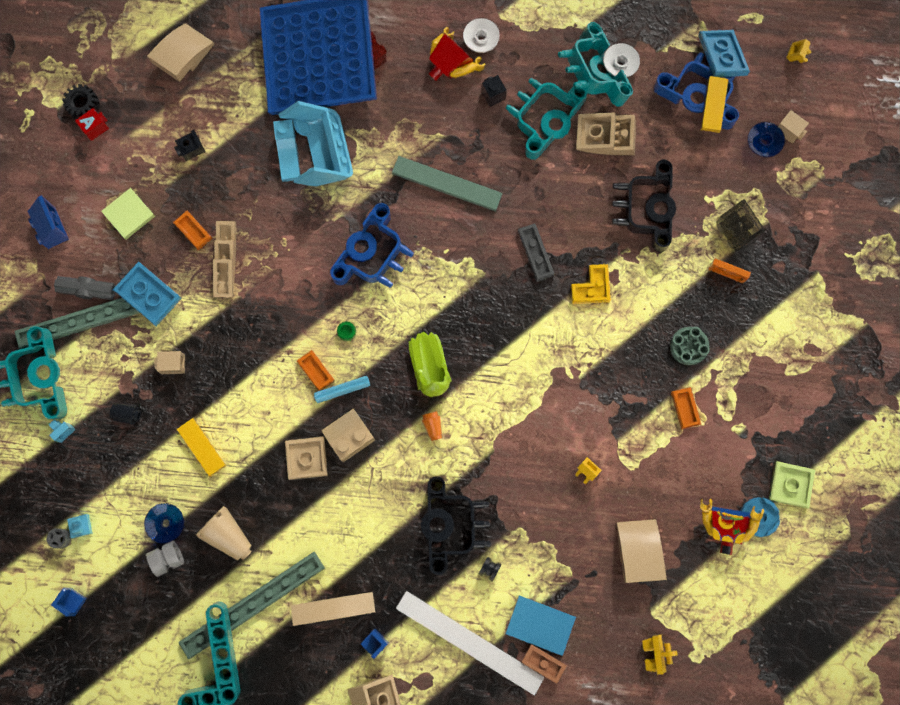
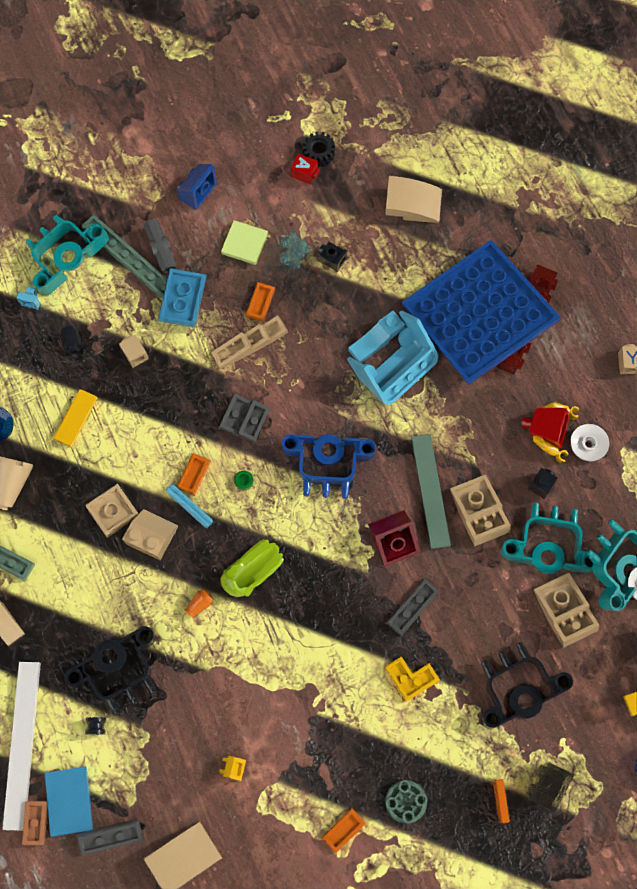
camera: 60 degrees right, 5 degrees down
none -> dark grey tile [76,818,143,856]
none -> dark grey slope [218,393,270,442]
none -> clear light blue hips [280,231,311,269]
none -> dark red slope [368,510,421,567]
none -> tan slope [450,474,511,547]

